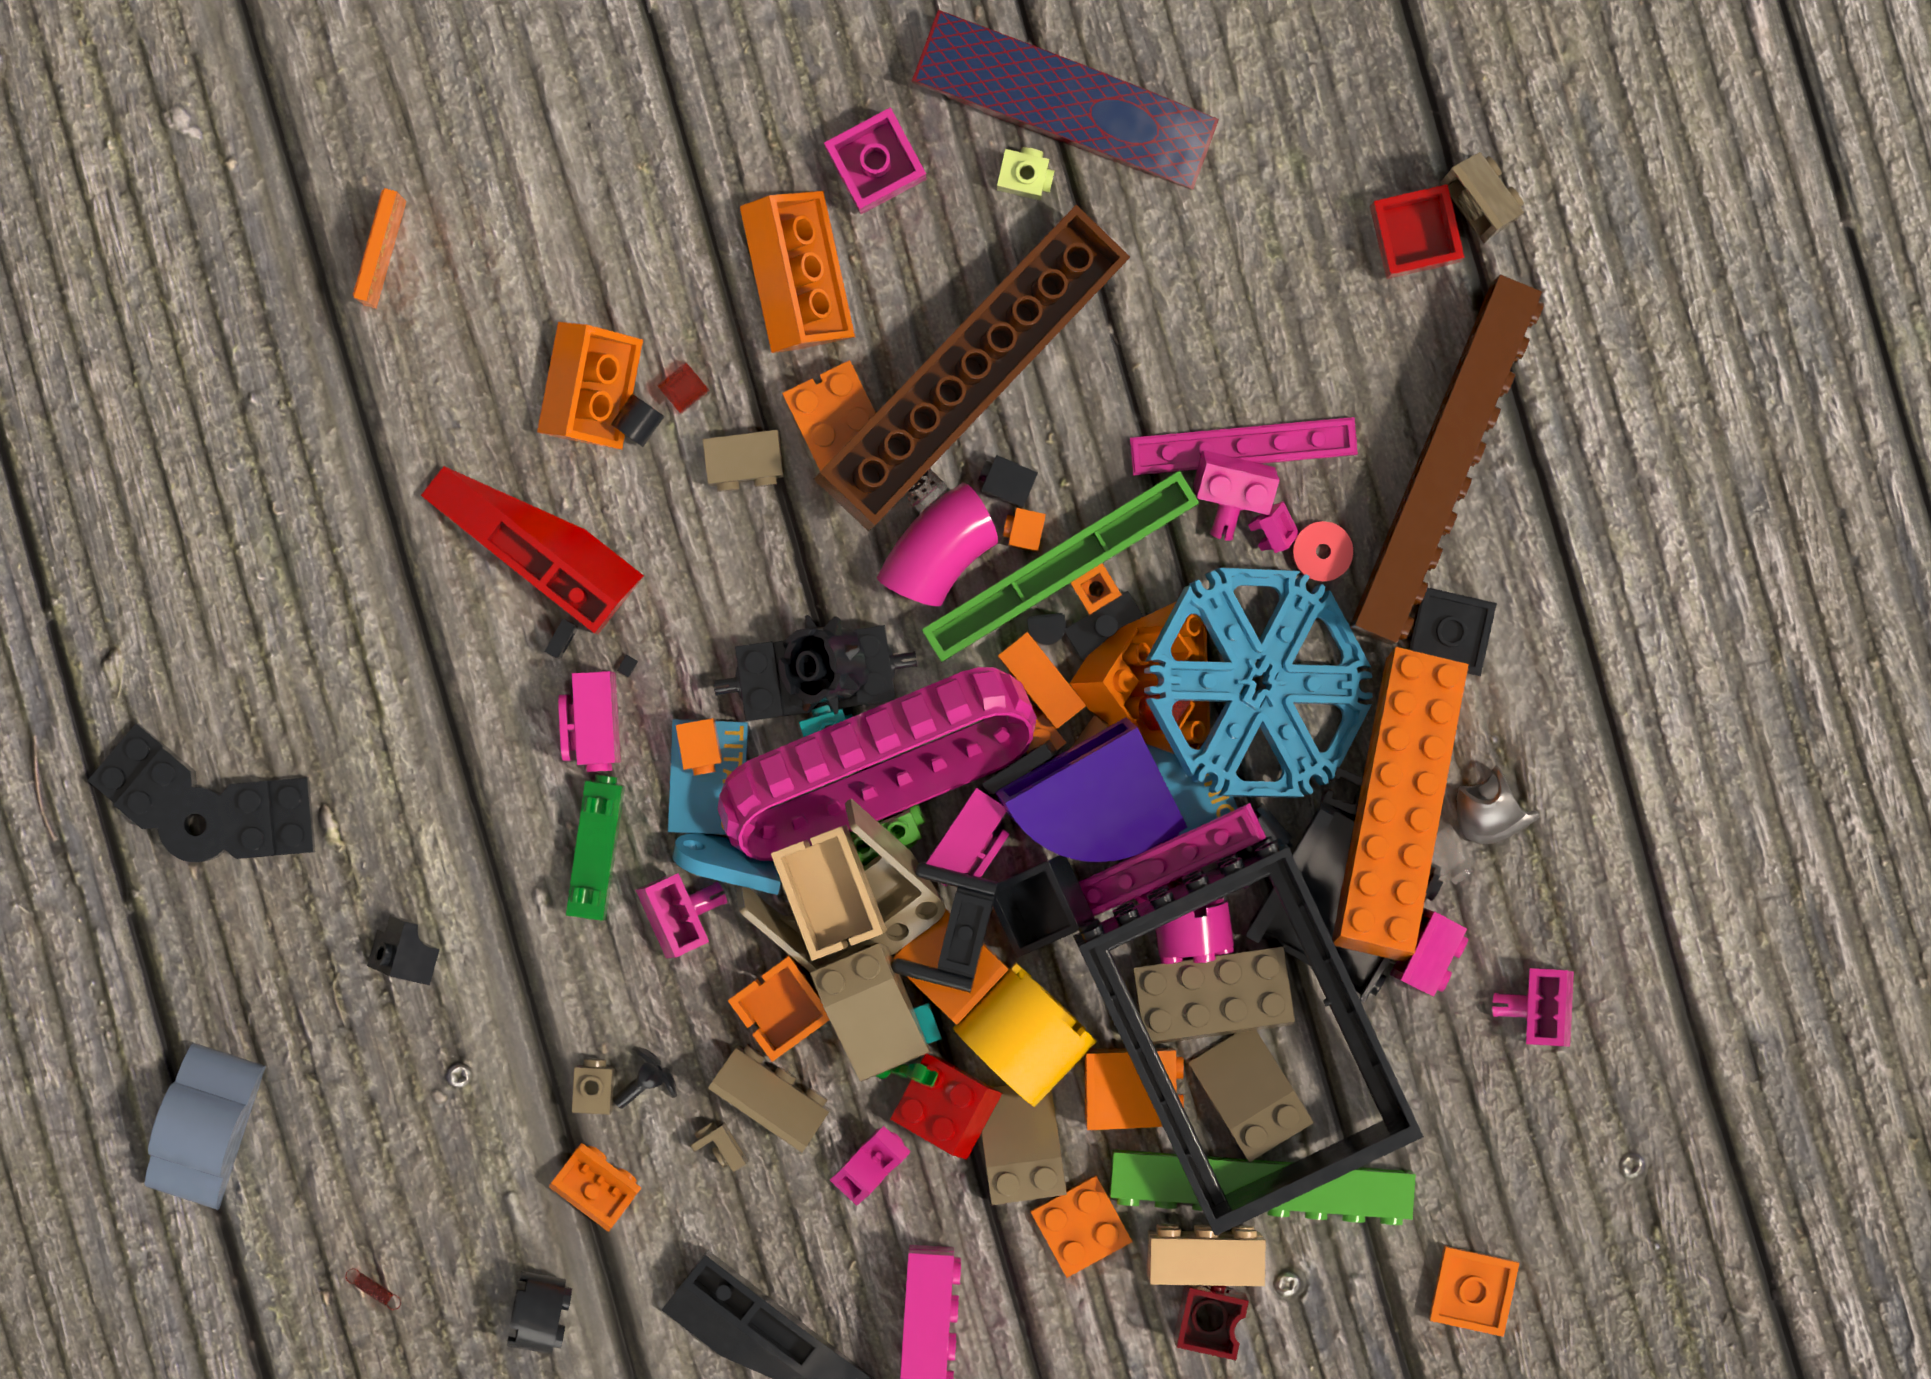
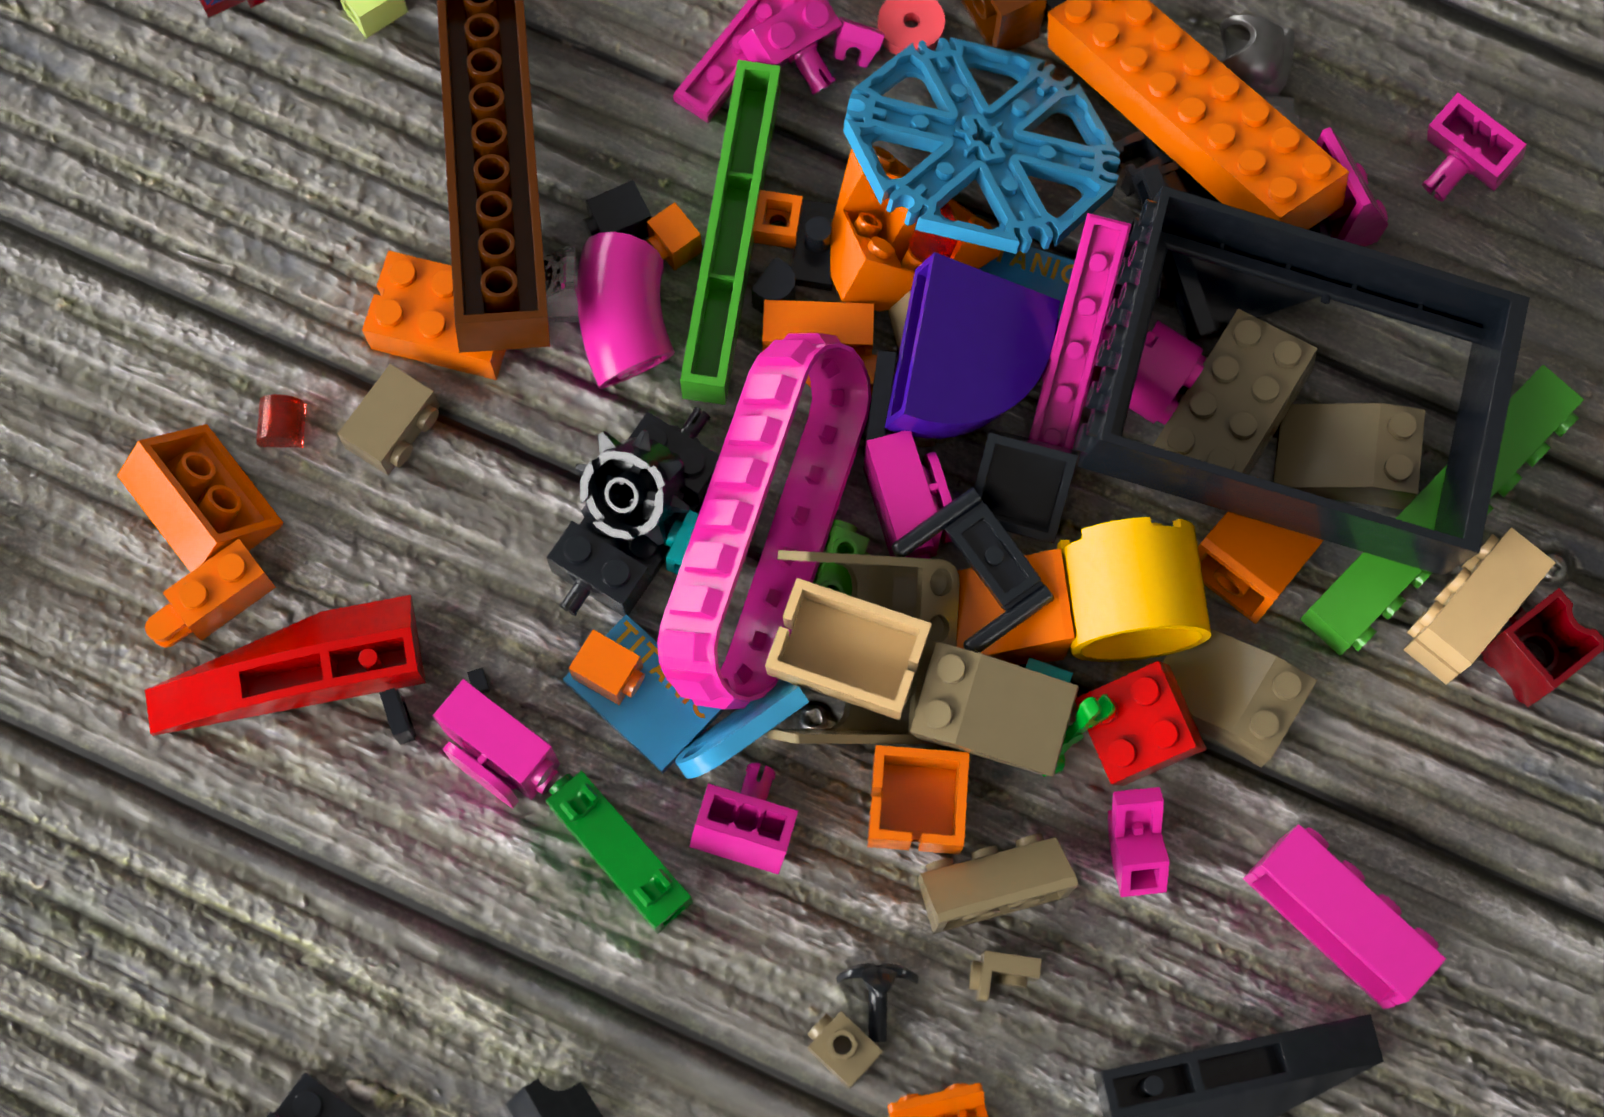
camera: 50 degrees left, 15 degrees down
black brick [611,394,665,447] -> none
orange slope [740,191,855,353] -> none
dark pink brick [824,107,927,215] -> none
orange plate [1030,1175,1133,1278] -> none
none -> orange brick [145,538,276,648]

